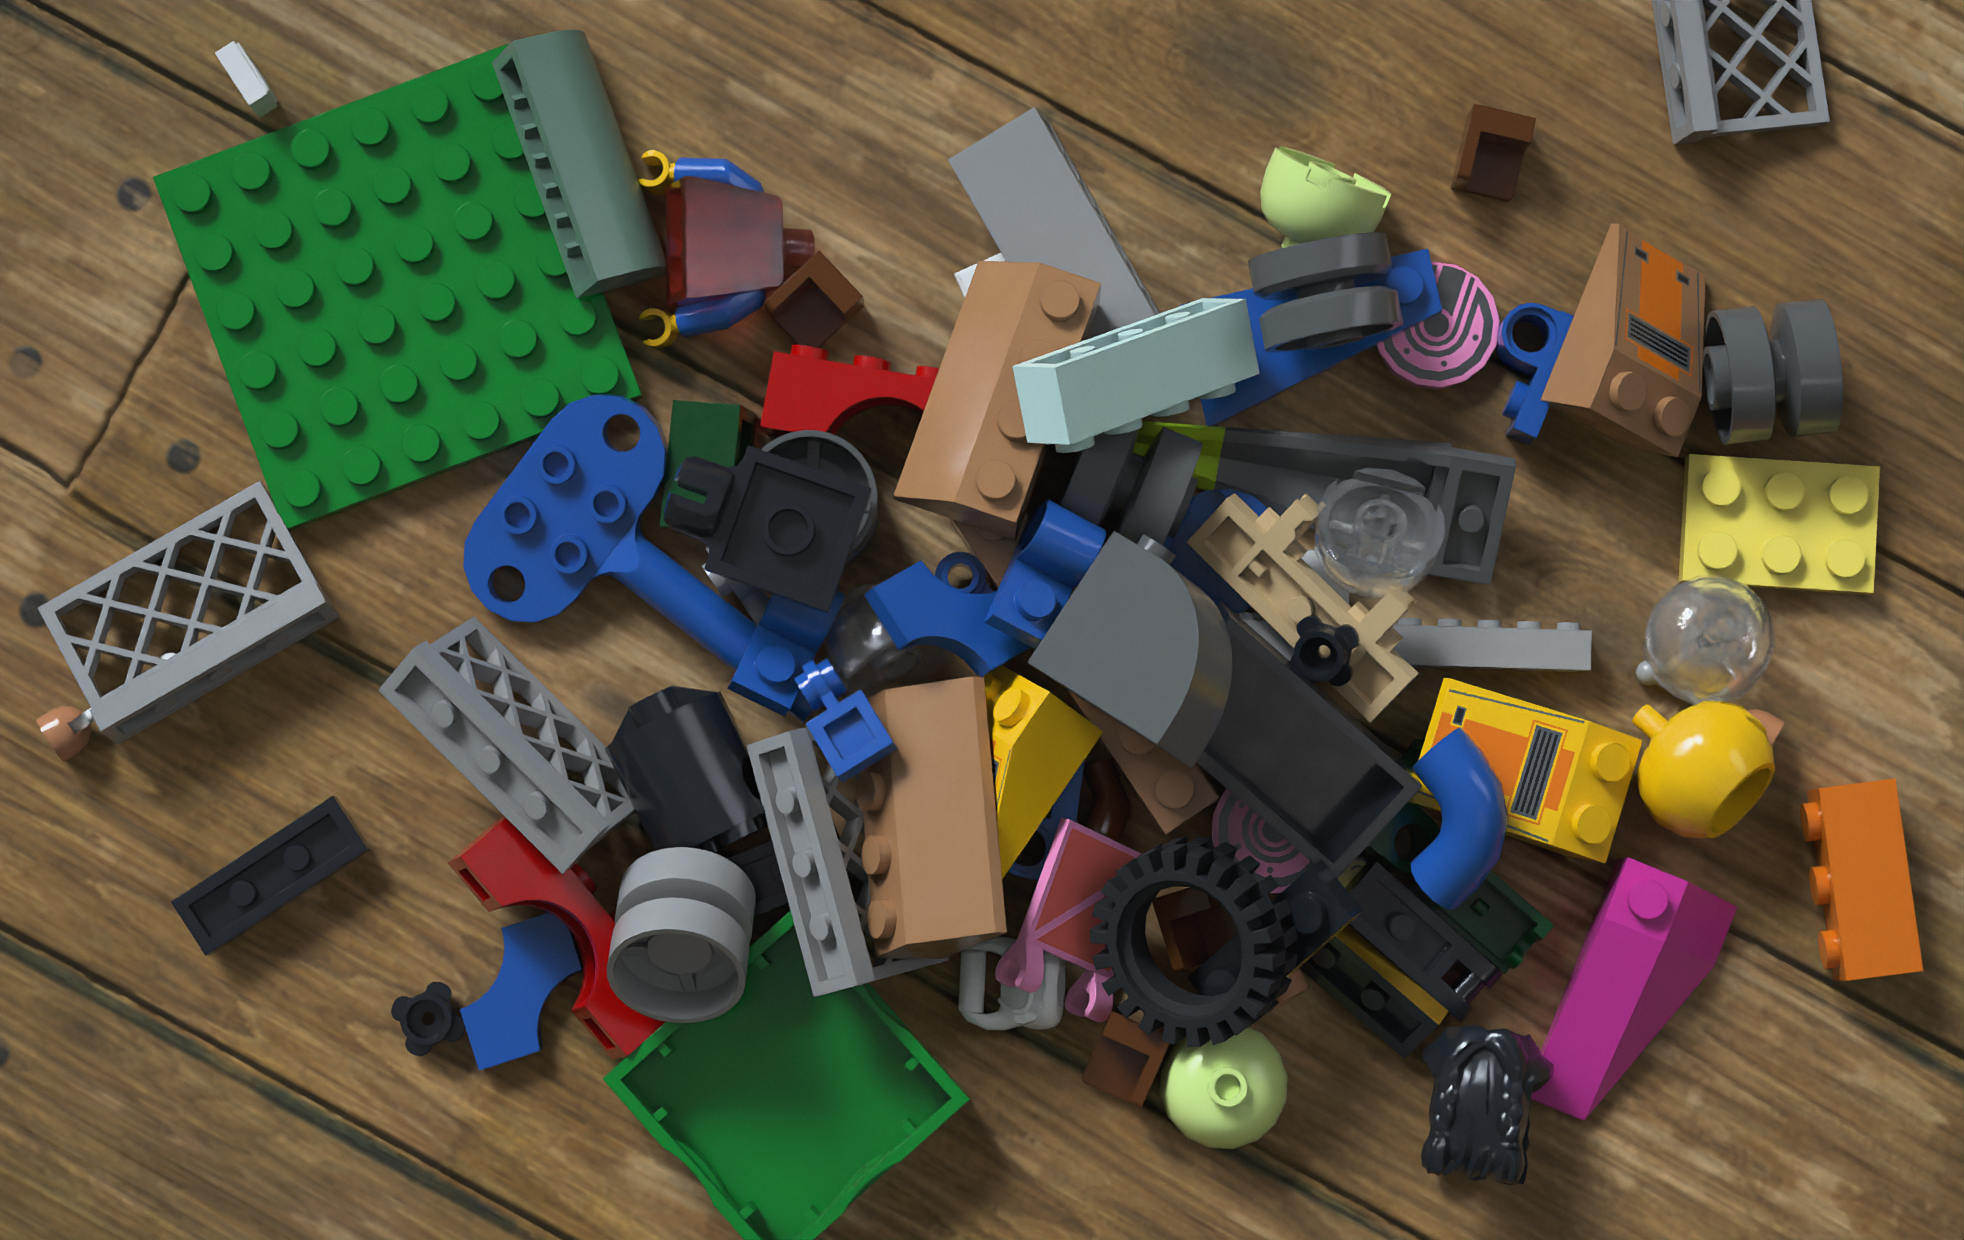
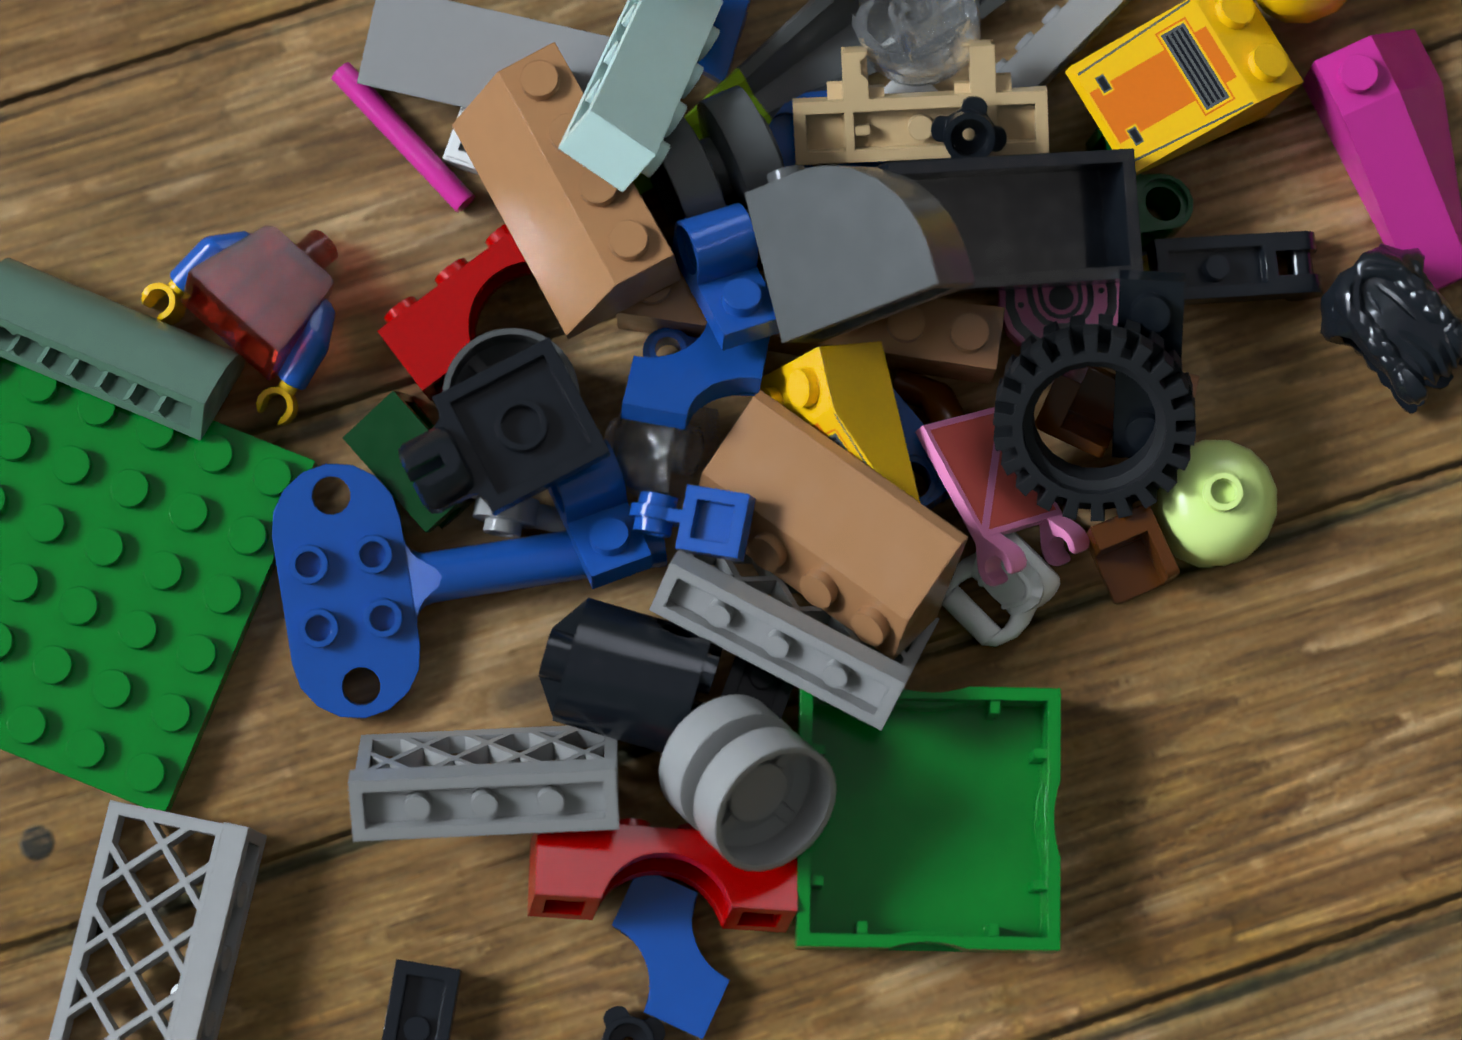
camera: 50 degrees left, 5 degrees down
reddish brown panel [764,250,865,348] -> none
black plate [1299,925,1448,1059] -> none
dark green hinge [1408,871,1554,974] -> none
blue cylinder [1411,727,1508,910] -> none
none -> dark pink bar [331,62,475,213]

